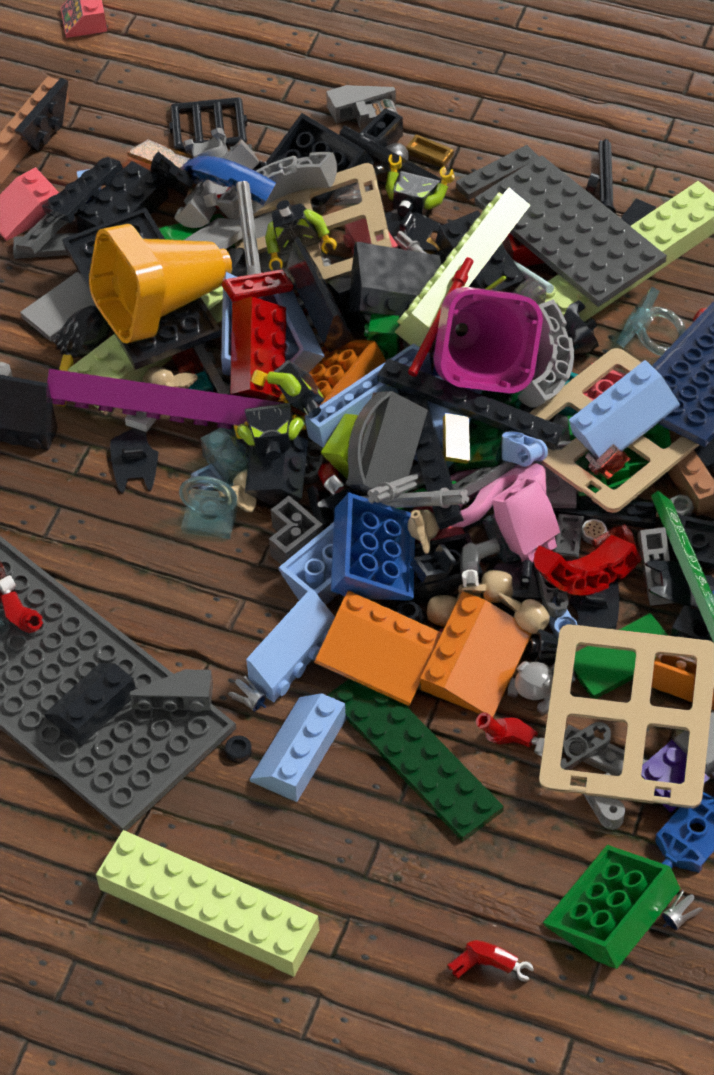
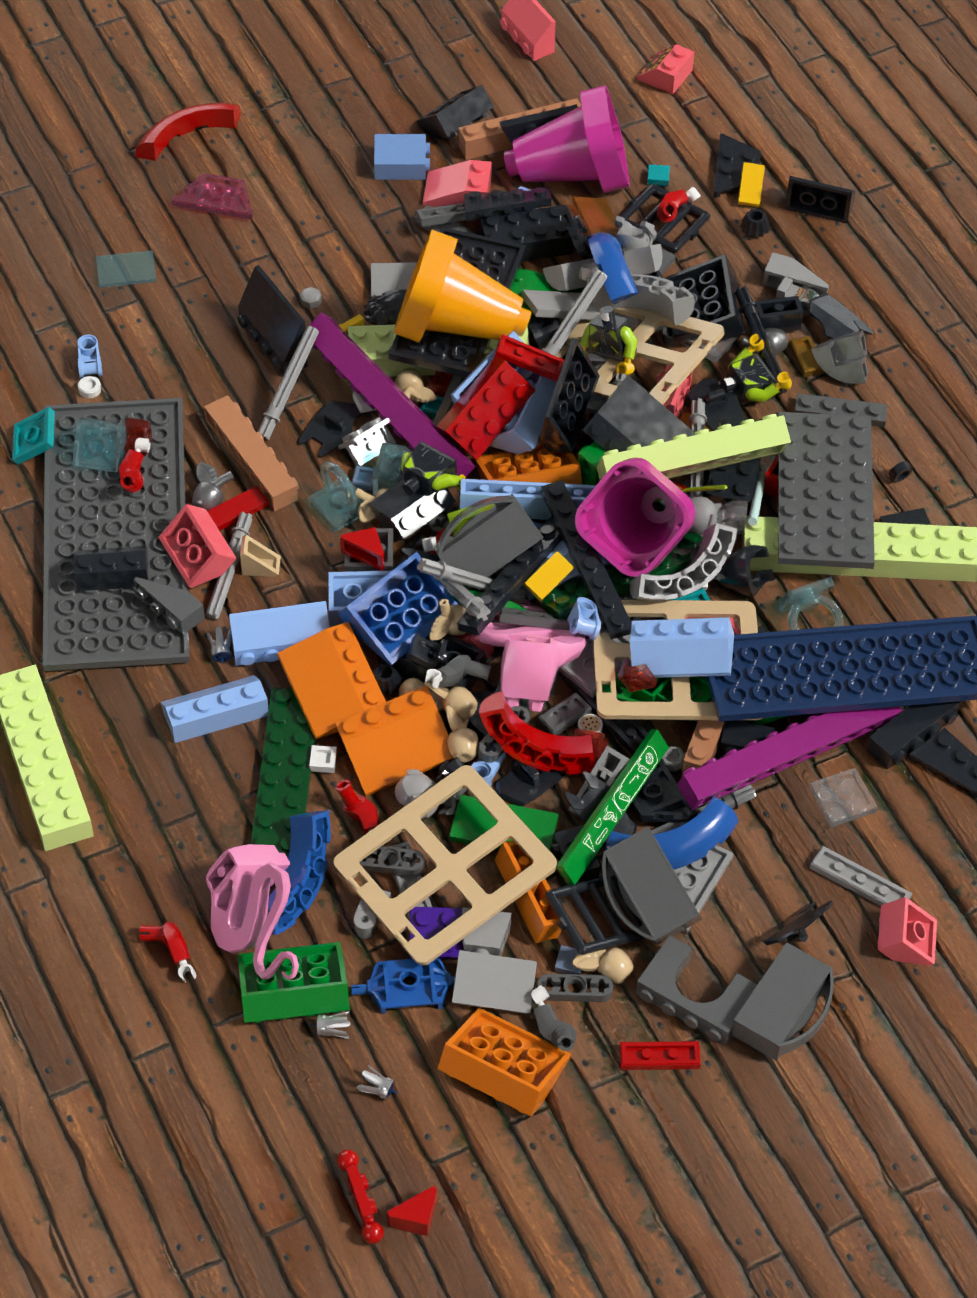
camera: 40 degrees right, 0 degrees up
black tile [225,735,252,763] -> none
torso [250,360,324,418] -> none
red bar [408,257,474,377] -> none
black axle [598,139,616,214] -> none
none -> coral slope [159,504,237,588]
none -> flat silver piece [192,462,234,511]
none -> nougat brick [204,395,299,511]
none -> light grey axle [206,512,252,620]
none -> bright pink hips [206,844,299,980]
none -> red tile [207,486,269,531]
none -> tan slope [240,534,281,577]
none -> light grey axle [258,326,319,440]
none -> blue brick [267,811,331,935]
none -> white plate [309,745,337,773]
none -> bracket [338,417,396,466]
none -> red slope [340,527,385,571]
none -> dark pink cone [504,85,630,193]
none -> teal tile [647,164,670,186]
none -> red arm [657,187,701,222]
none -> black wing [713,134,761,198]
none -> yellow tile [738,162,765,208]
none -> black piece [740,208,770,238]
none -> black slope [785,176,856,224]
none -> black shield [809,293,874,339]
none -> flat silver brick [811,330,868,384]

